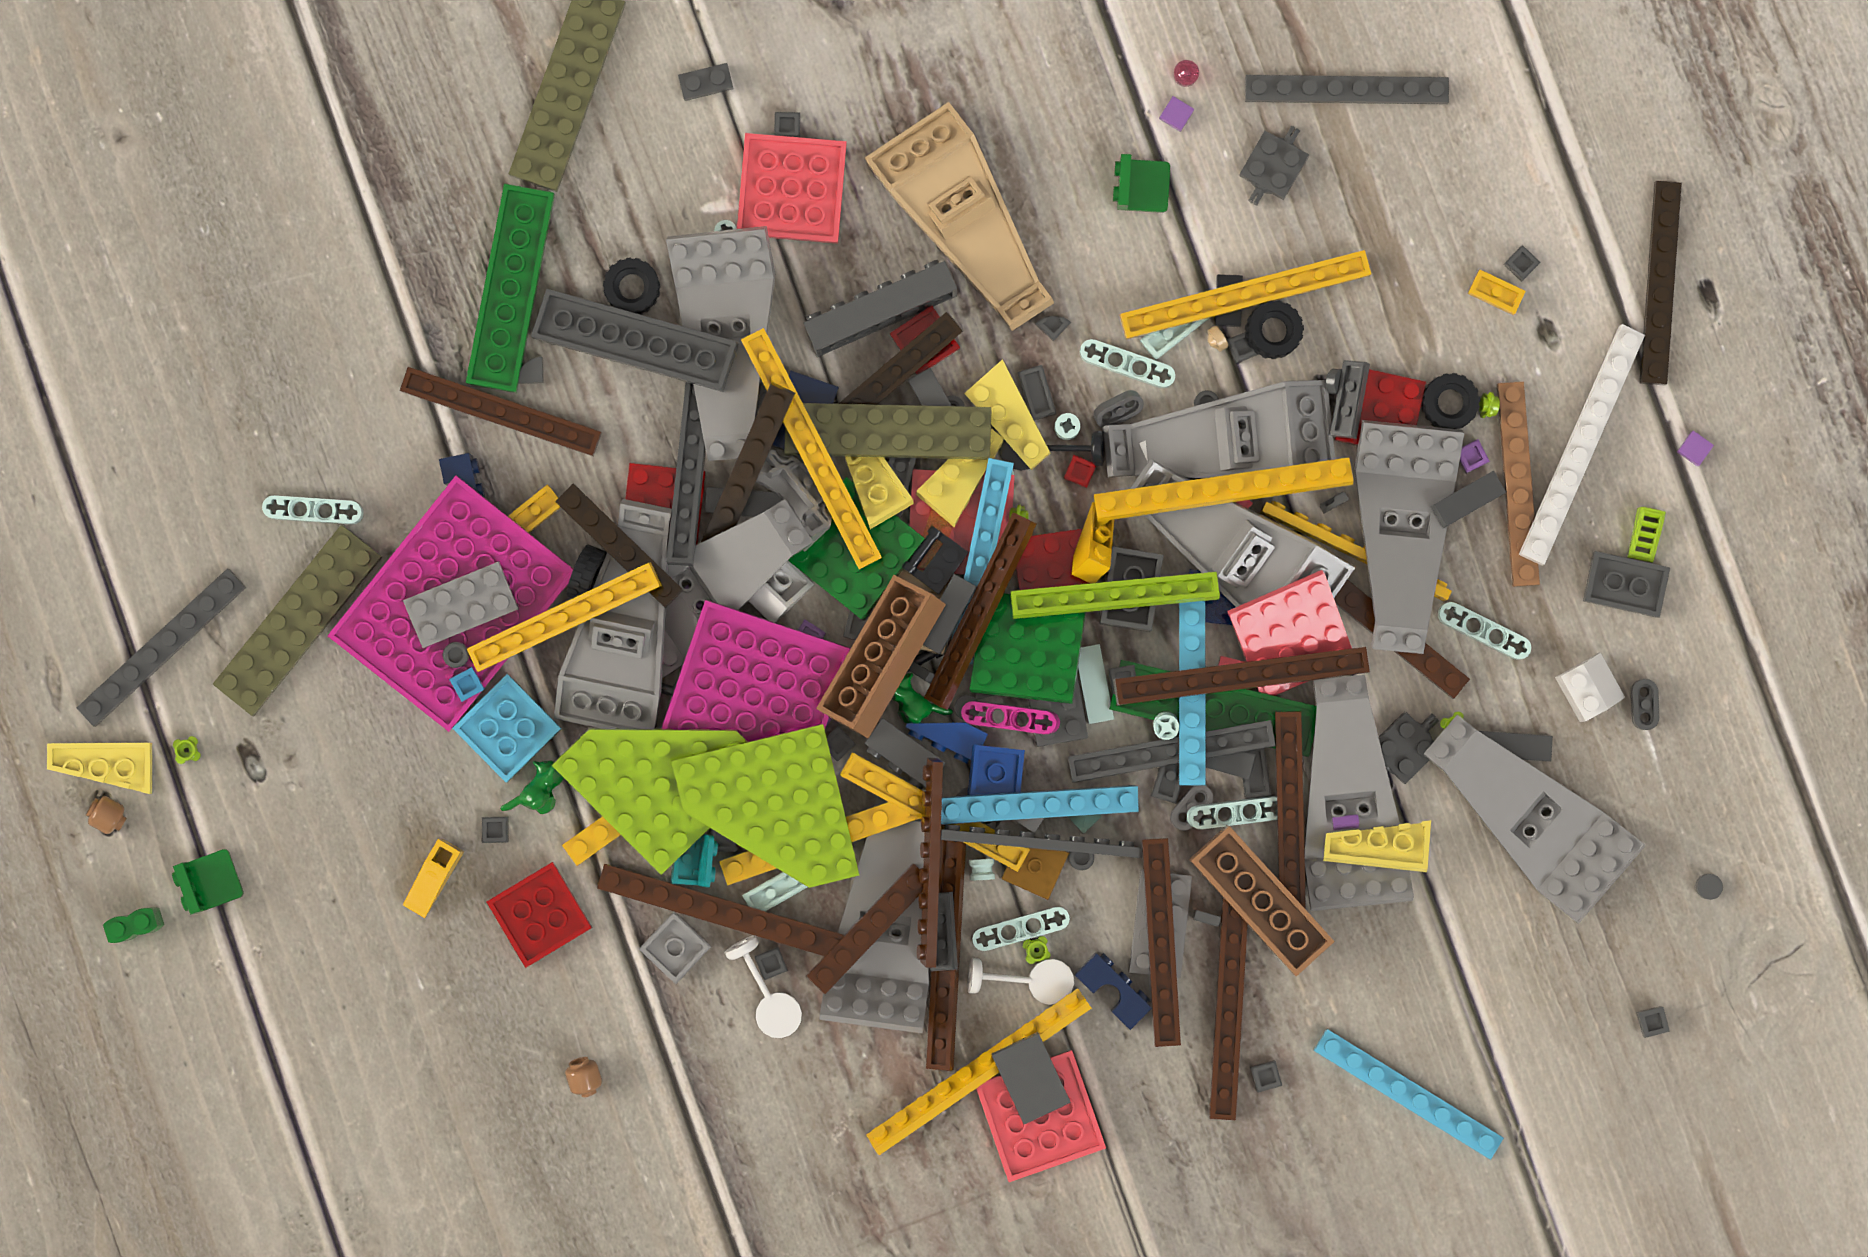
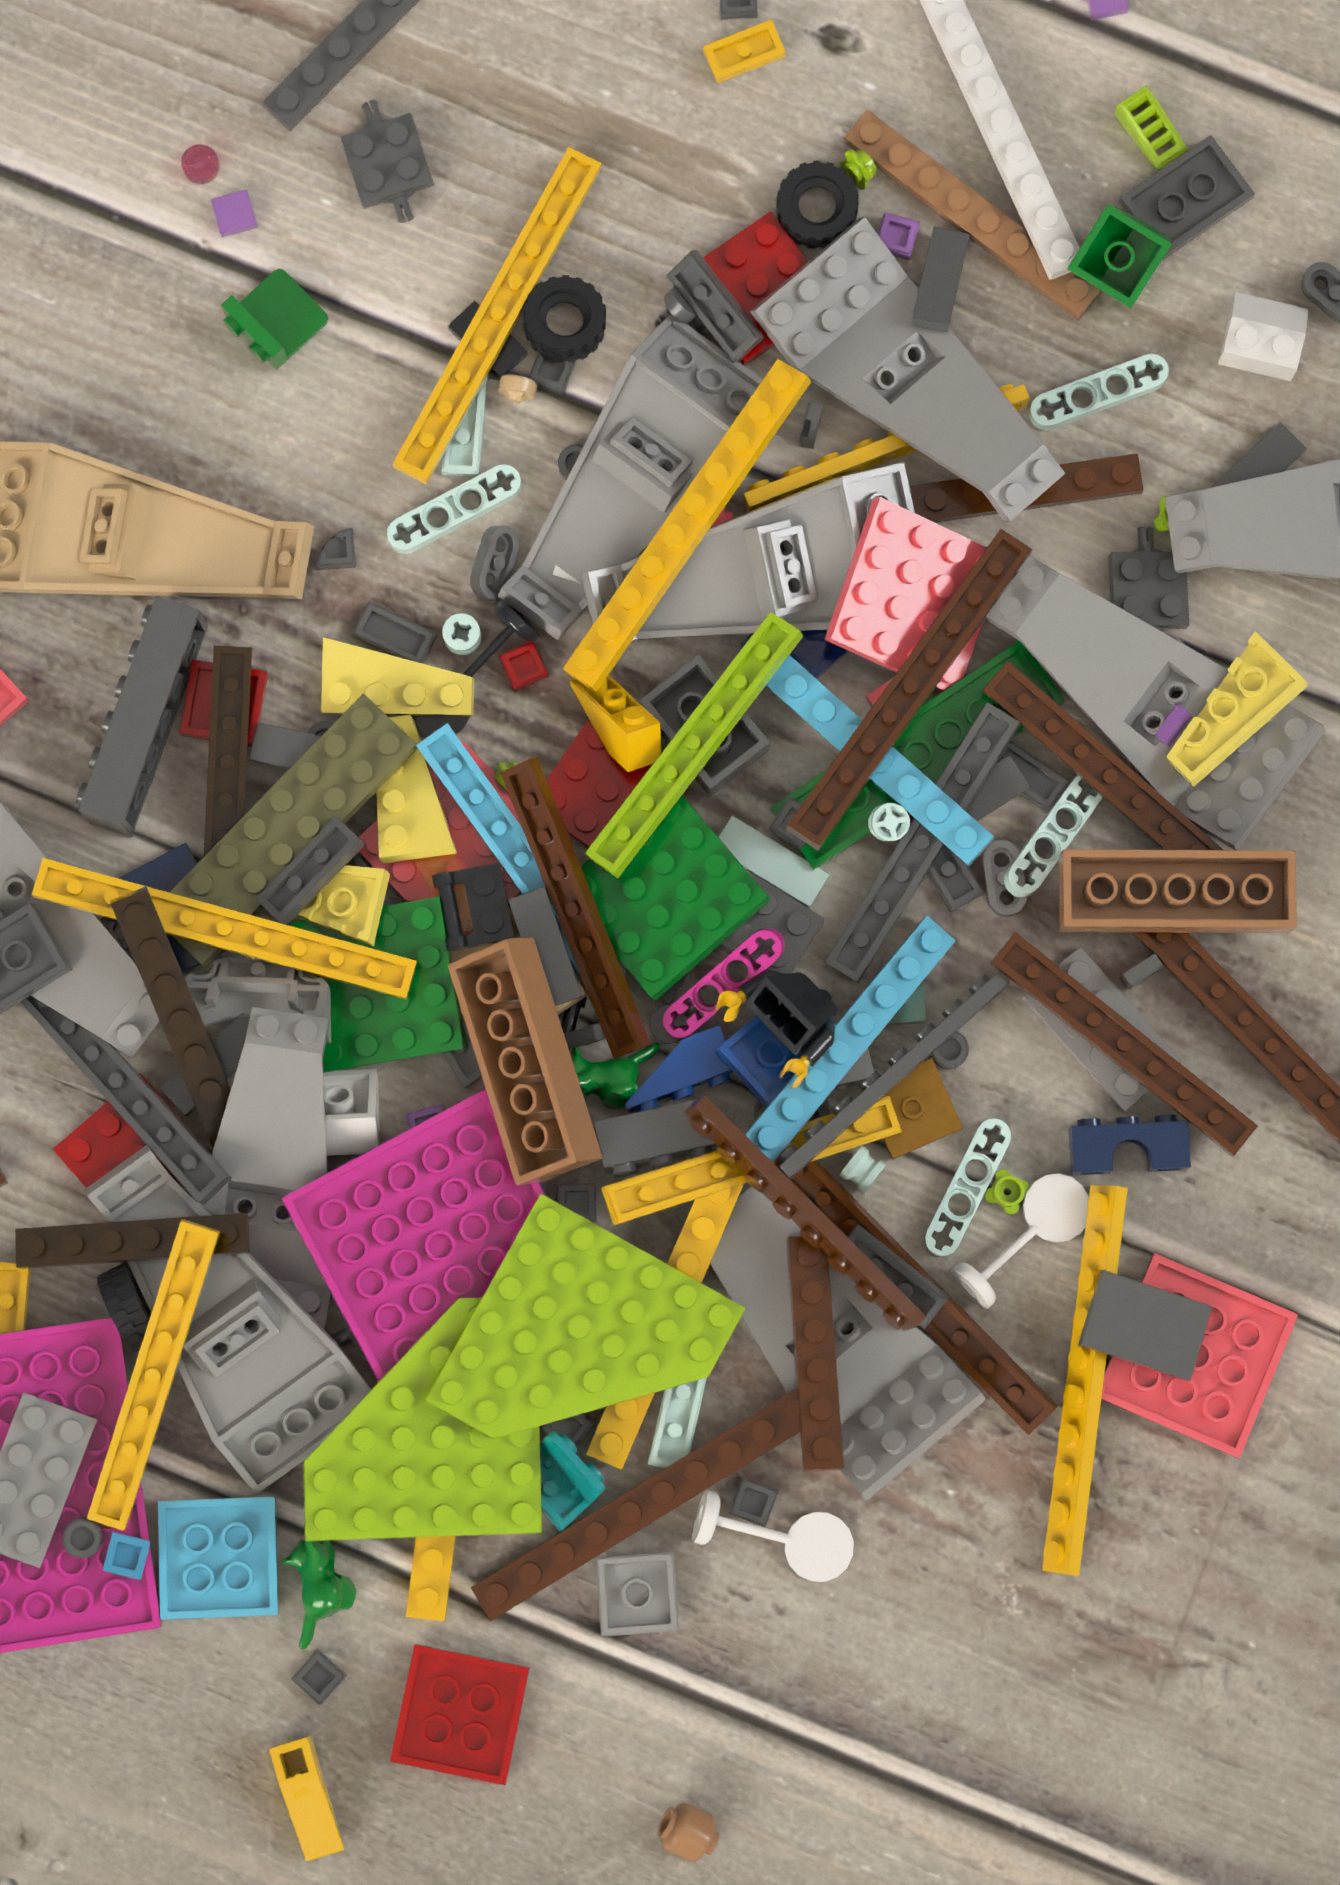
camera: 45 degrees left, 5 degrees down
none -> dark grey plate [256,816,366,925]
none -> black torso [715,970,838,1089]
none -> green slope [1067,203,1172,308]

